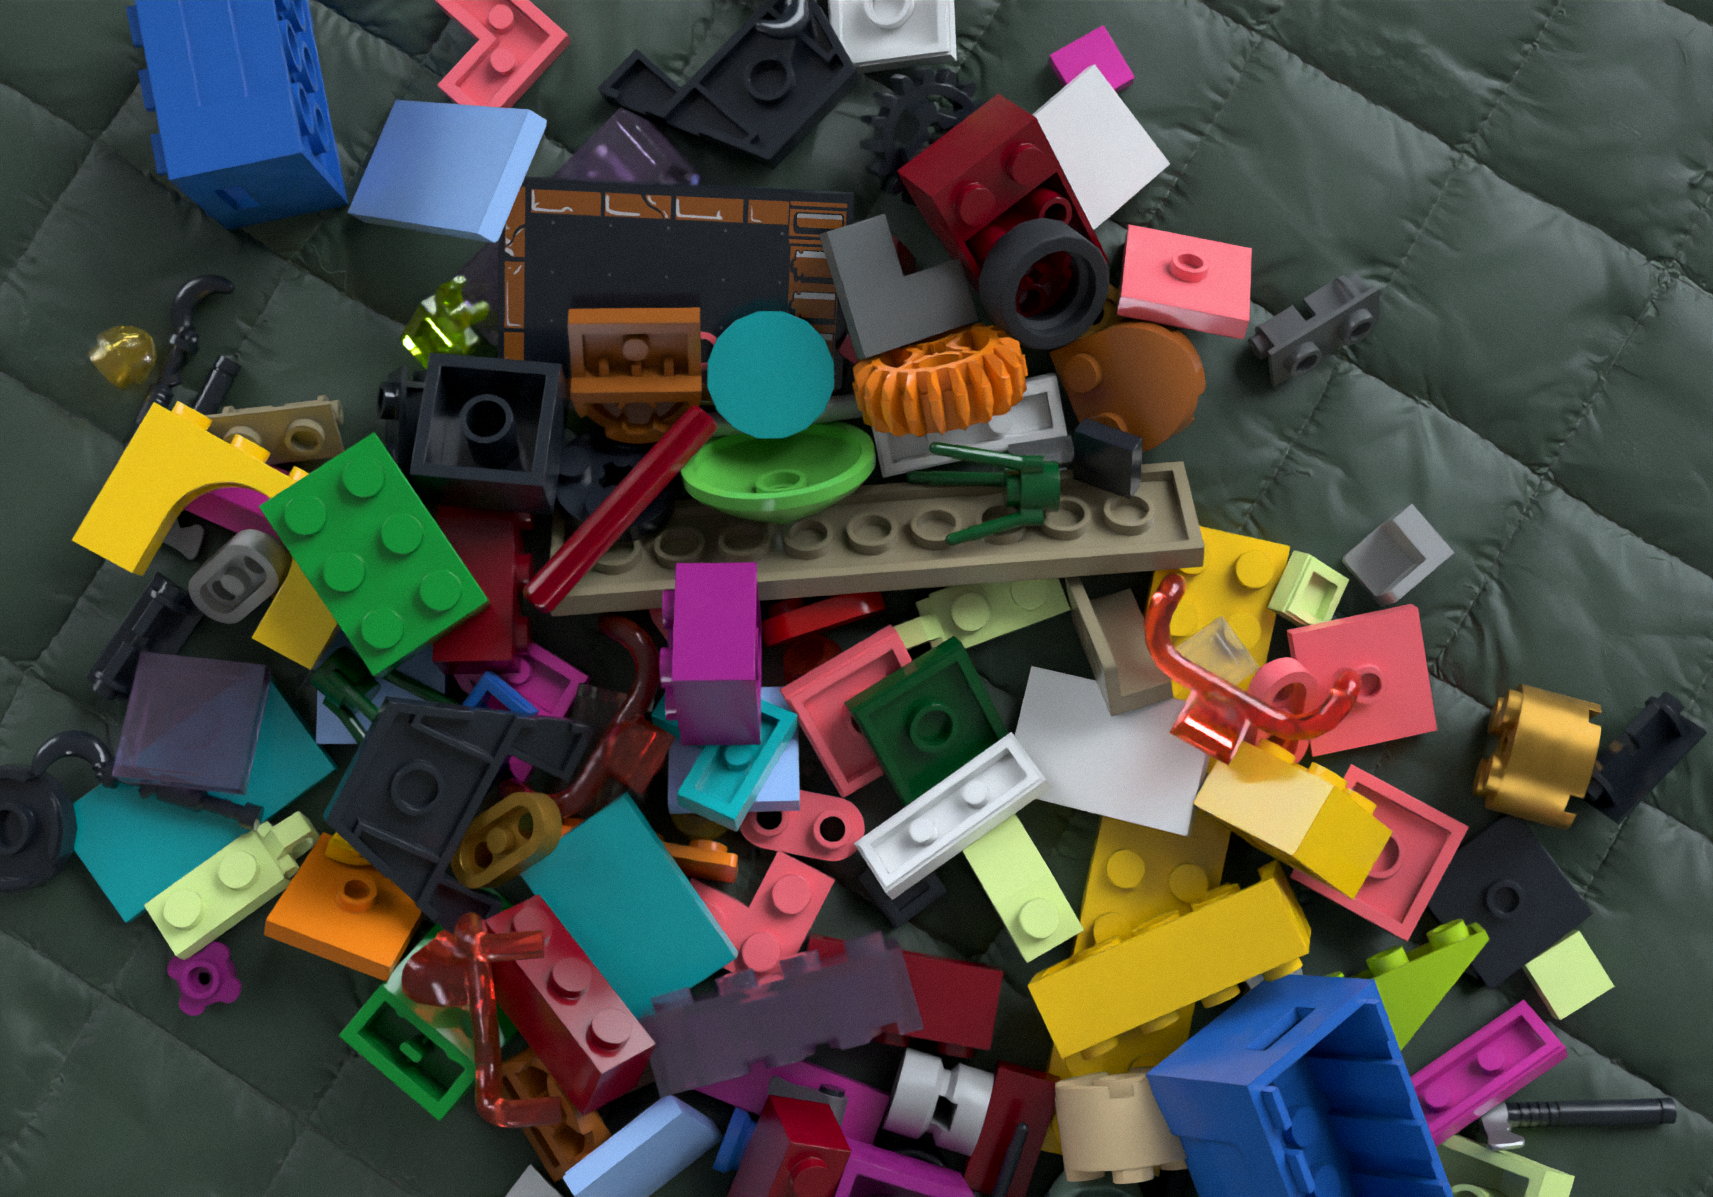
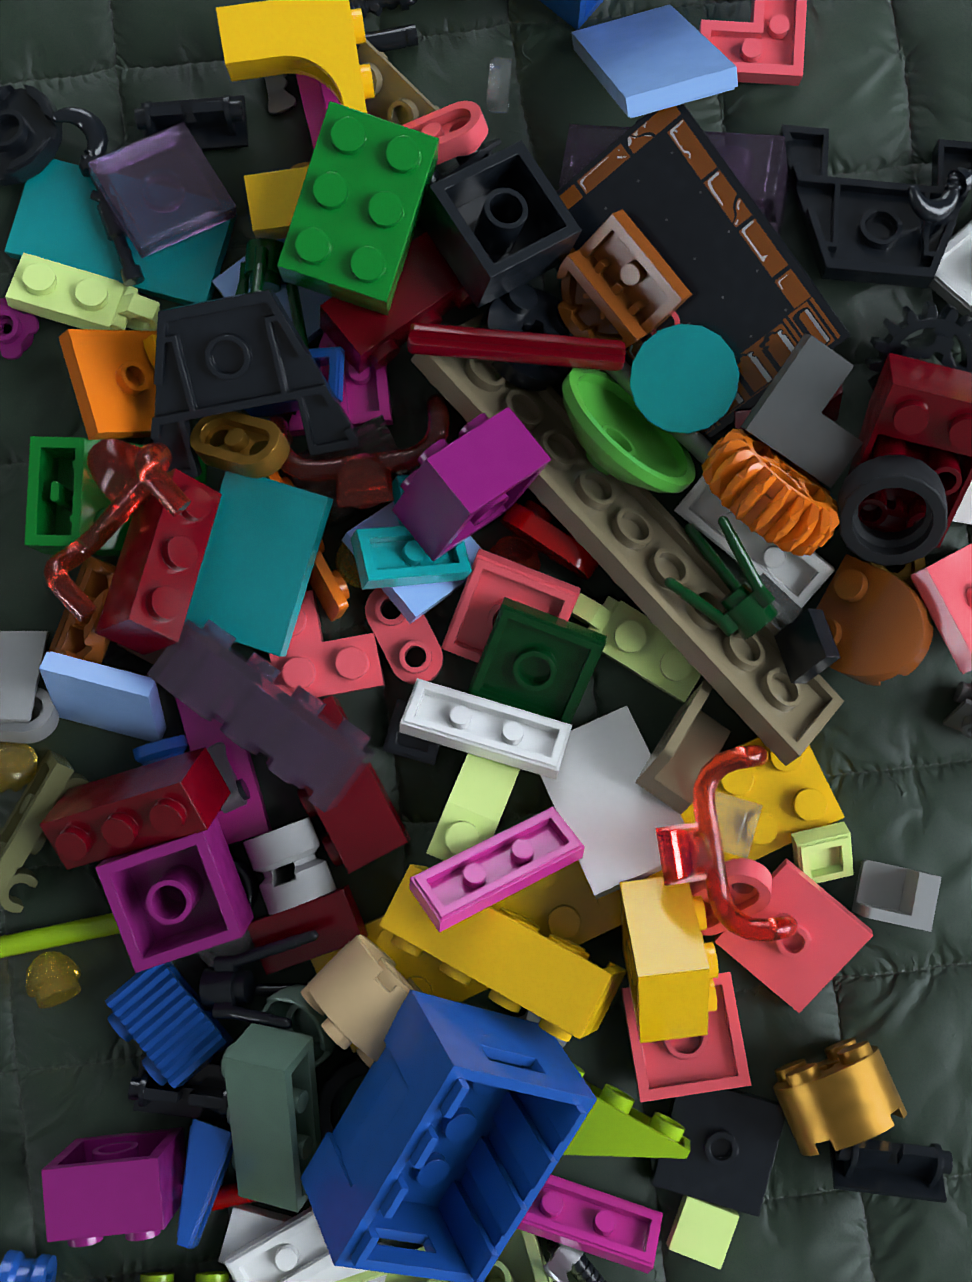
camera: 55 degrees right, 0 degrees up
light grey plate [188,529,291,624] -> none
clear neon green plate [399,275,489,370] -> none
none -> coral plate [402,101,488,165]
none -> dark pink tile [409,807,585,932]
none -> clear tile [487,57,512,114]

